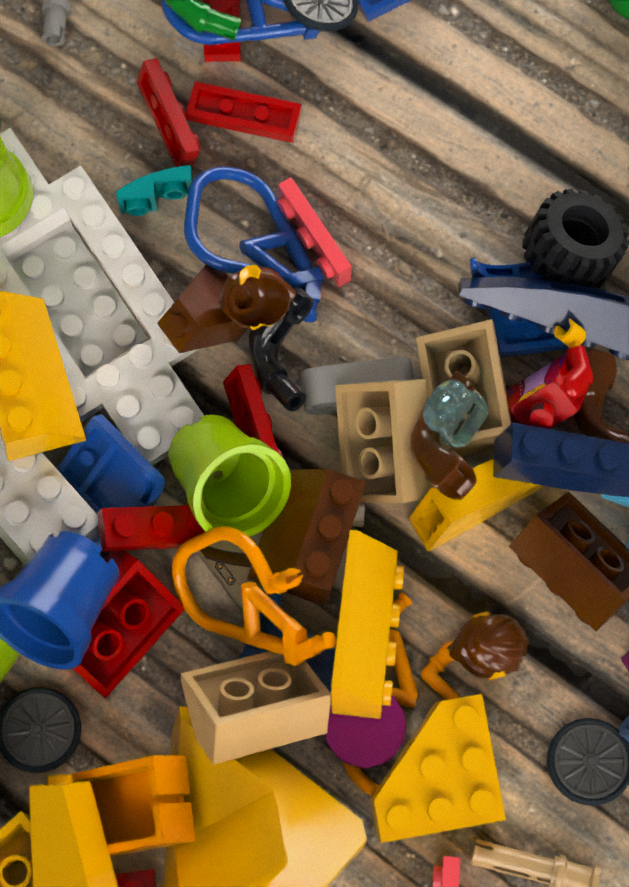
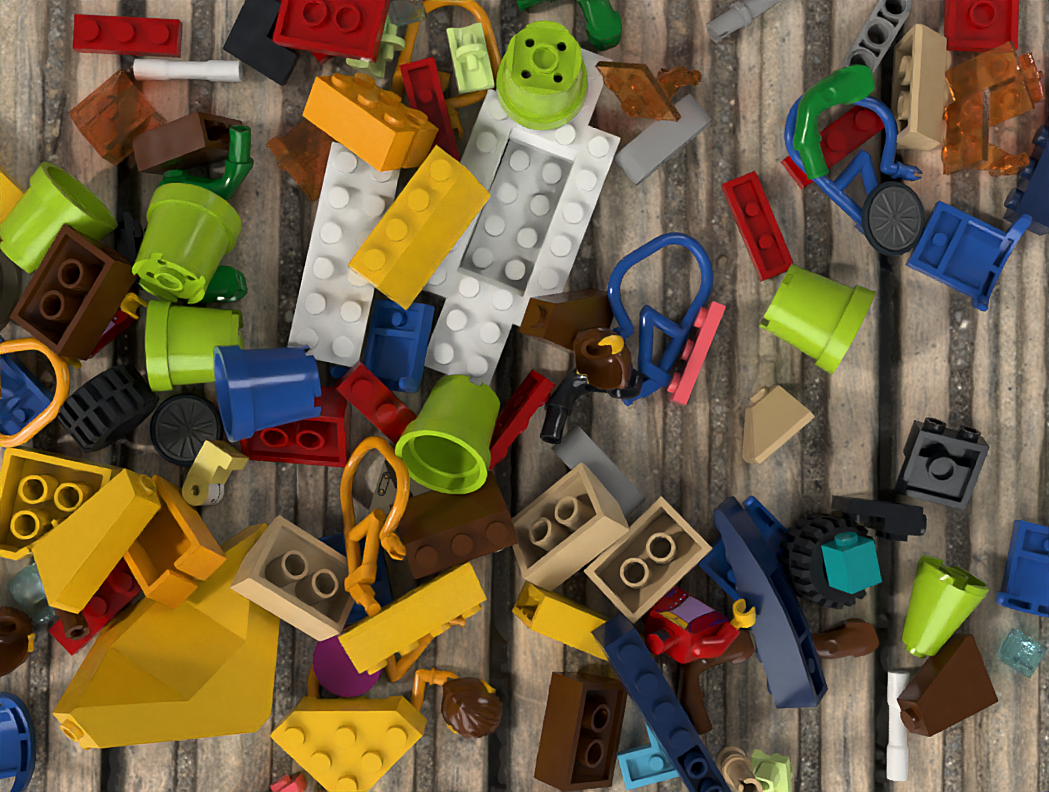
camera: 45 degrees right, 15 degrees up
teal slope [116,165,193,216] -> none
red plate [137,58,200,170] -> none
reddish brown piece [410,371,477,500] -> none
clear light blue piece [423,379,488,448] -> none
none -> light yellow leg [182,440,249,506]
none -> clear orange plate [595,61,702,122]
none -> light grey beam [614,94,713,186]
none -> tan slope [742,385,815,465]
none -> lime piece [759,263,876,375]
none -> teal brick [821,532,882,594]
none -> black plate [831,495,927,542]
none -> black plate [894,417,990,510]

